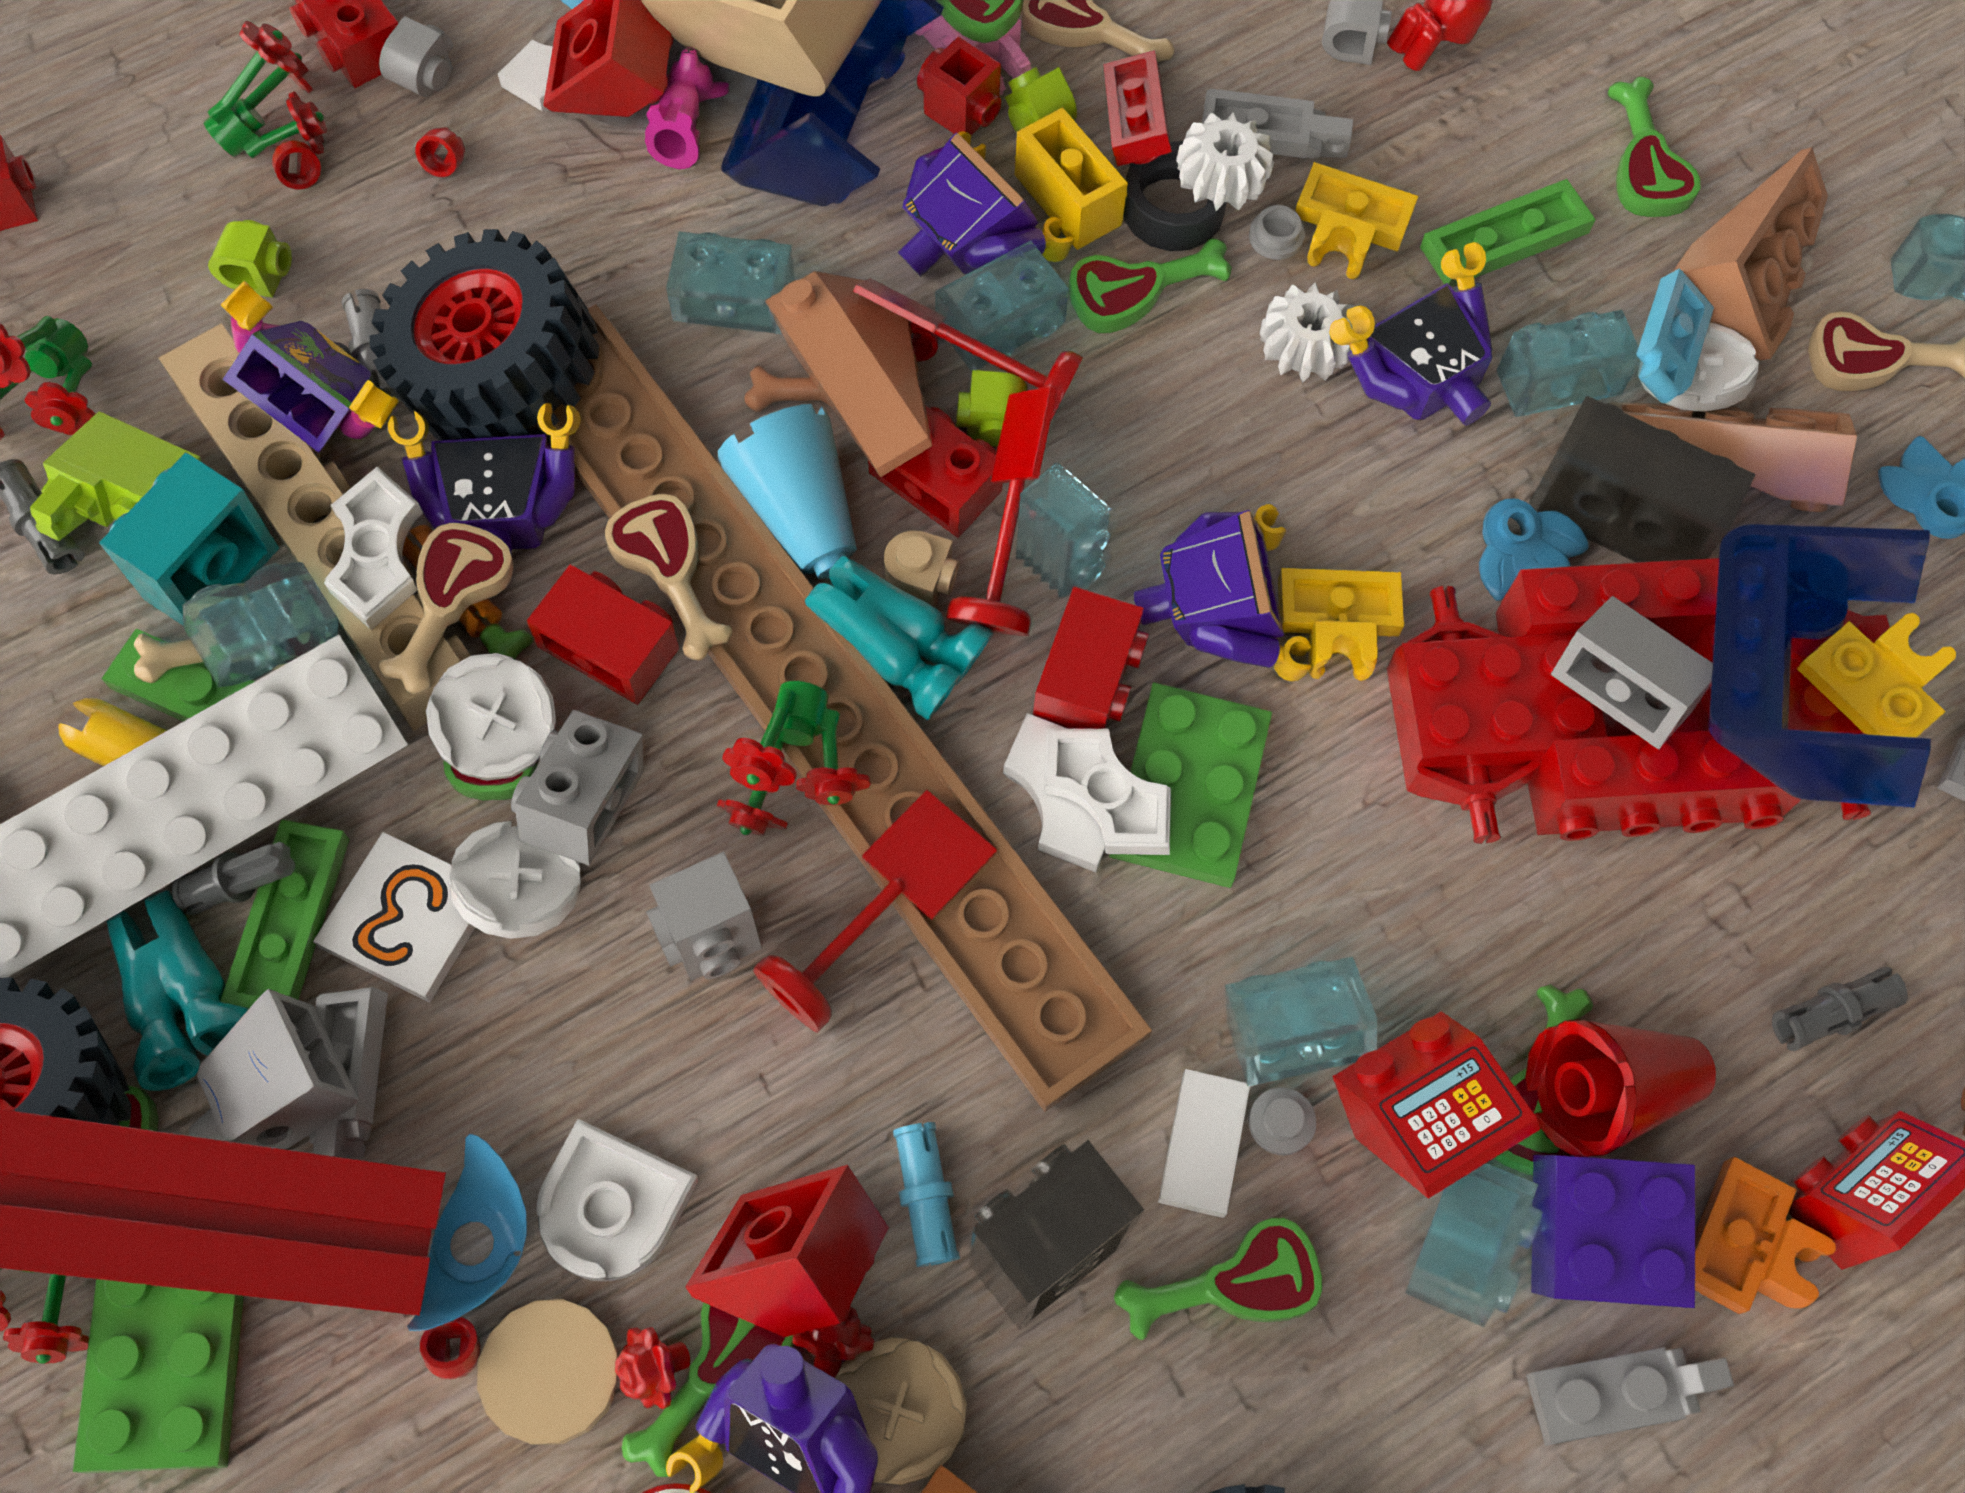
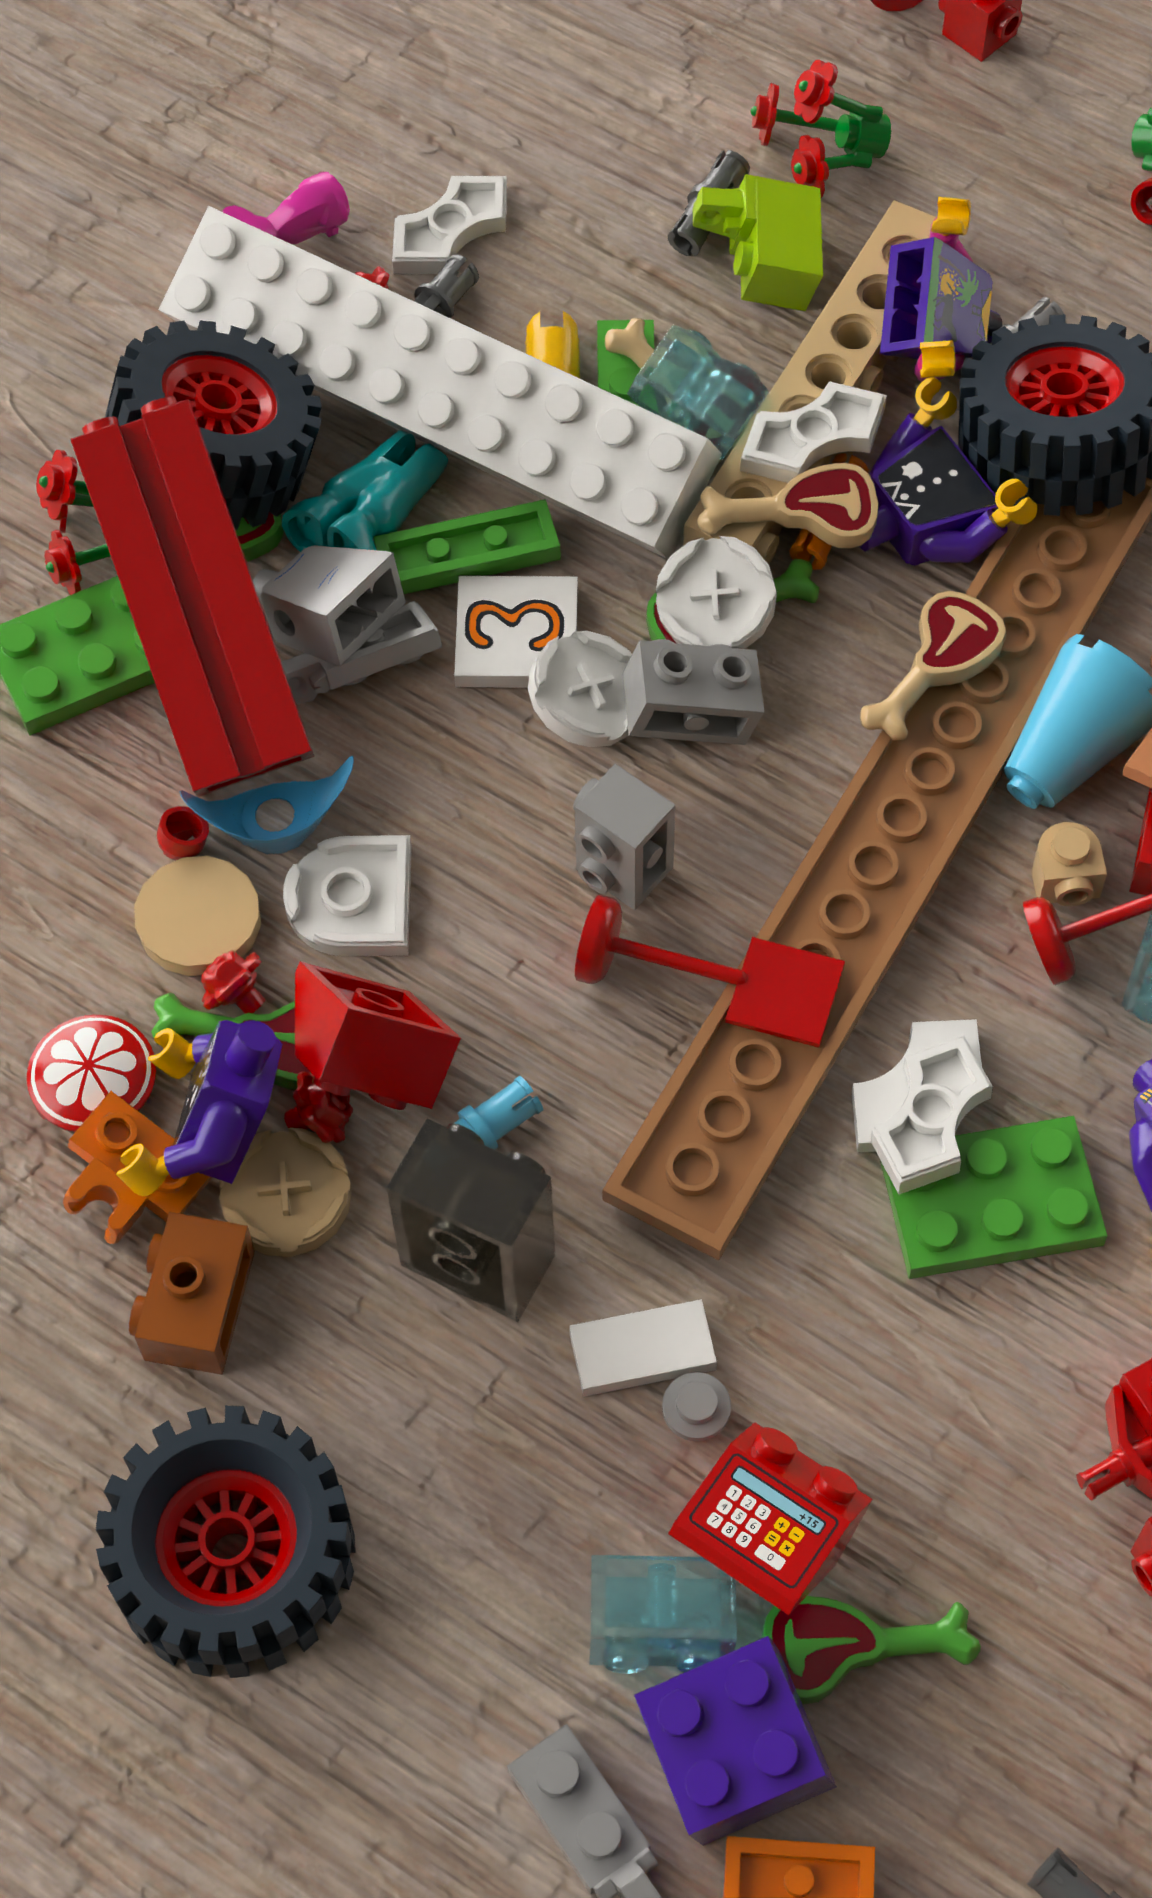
camera: 70 degrees right, 5 degrees down
teal brick [99,452,279,636] -> none
dark grey axle [172,842,295,915] -> none
lime plate [208,220,292,298] -> none
red brick [526,564,679,705] -> none
plant [716,681,871,836] -> none
teal piece [805,555,994,721] -> none
red brick [1033,586,1150,729] -> none
bright green piece [1114,1218,1322,1340] -> none
clear light blue brick [1225,956,1377,1086] -> none
red cone [1525,1019,1716,1157] -> none

